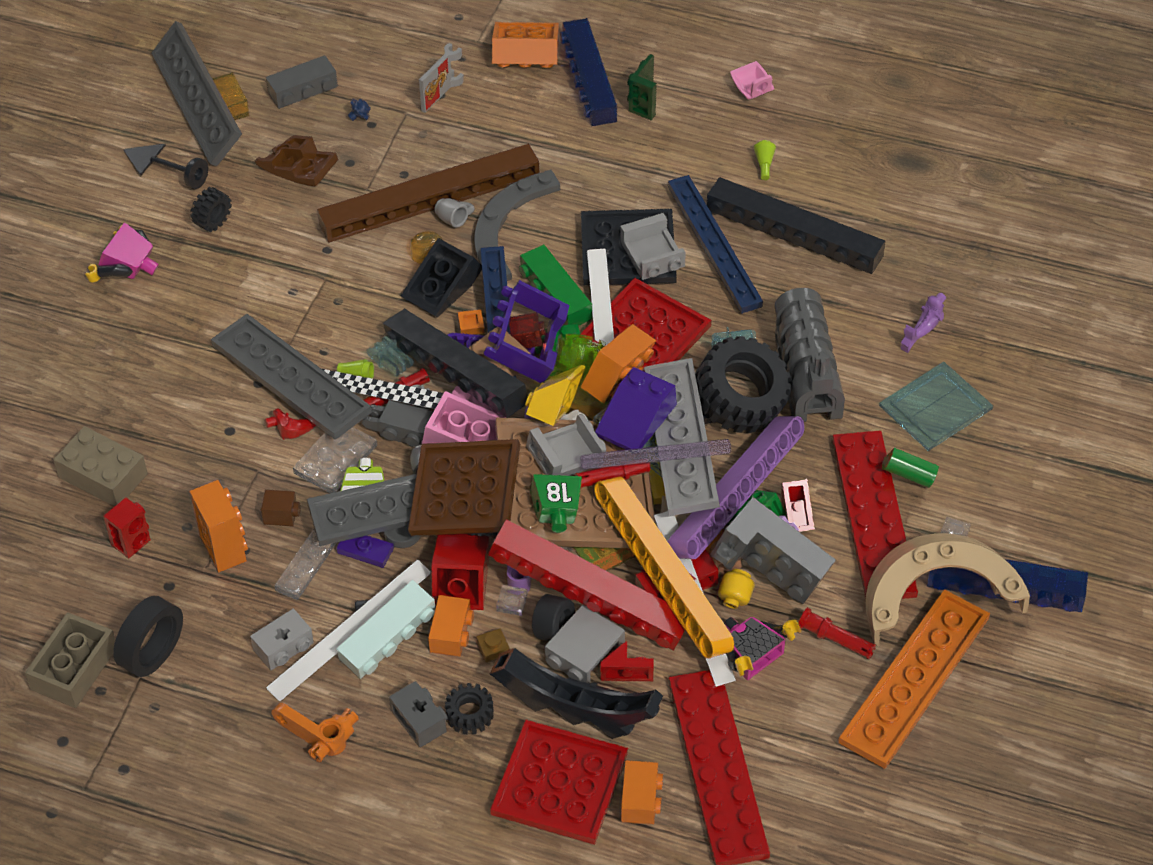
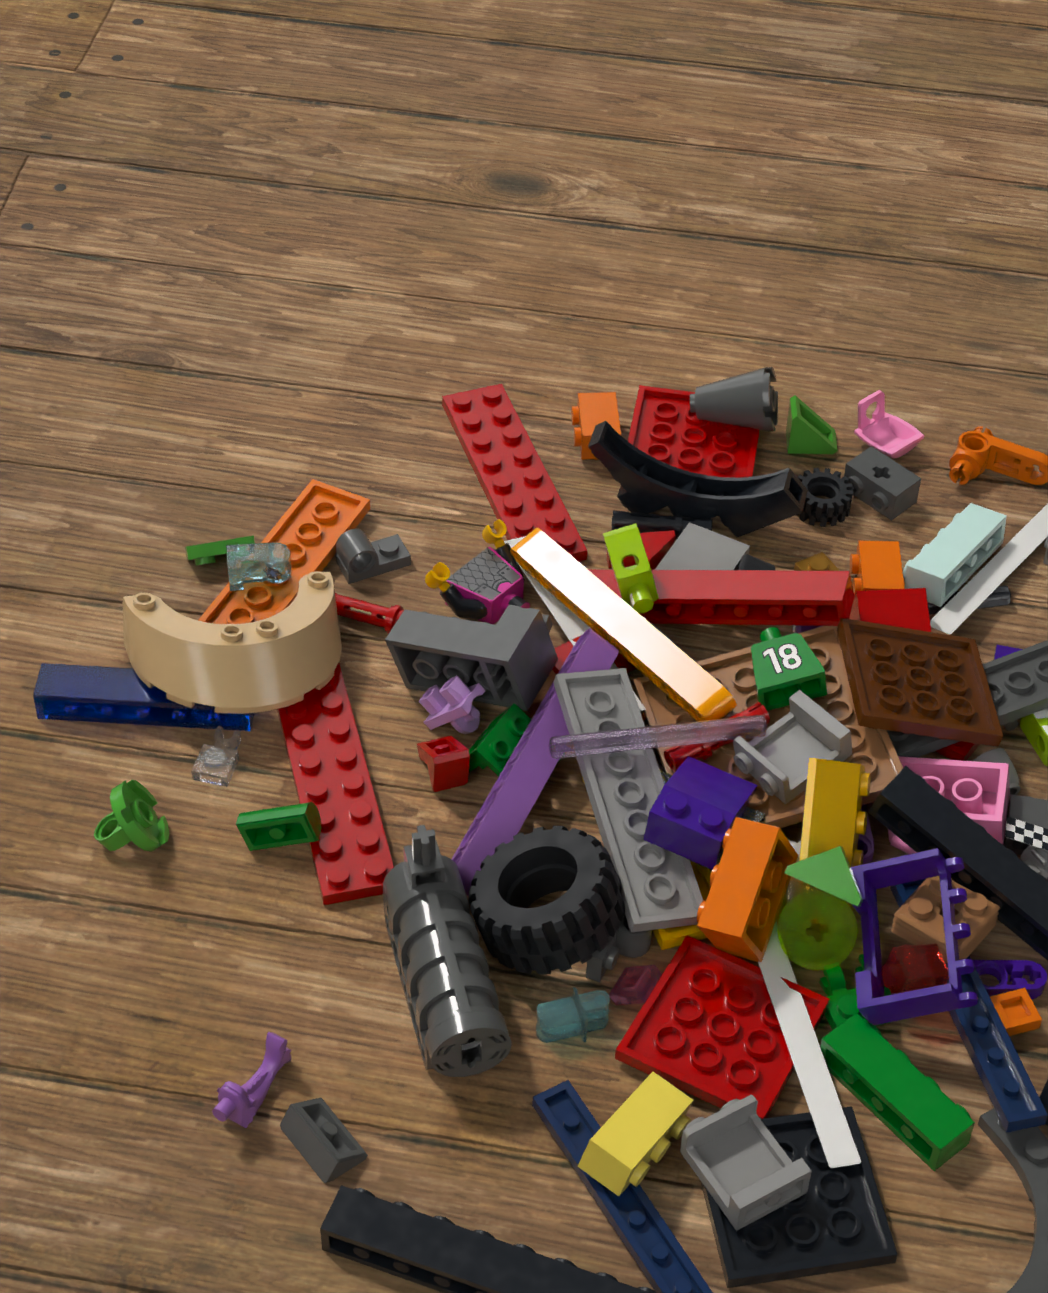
camera: 170 degrees right, 5 degrees down
clear light blue piece [879,362,994,451] -> none
none -> bright green tile [94,780,170,852]
none -> bright green plate [185,535,256,565]
none -> clear light blue leg [226,543,292,591]
none -> dark grey slope [280,1098,368,1183]
none -> dark grey plate [336,529,411,584]
none -> light yellow brick [577,1072,693,1196]
none -> lime torso [603,523,658,613]
none -> clear pink tile [609,965,662,1005]
none -> dark grey cone [690,367,778,432]
none -> bright green slope [784,846,863,907]
none -> bright green slope [786,395,838,454]
none -> bright pink piece [854,390,924,459]

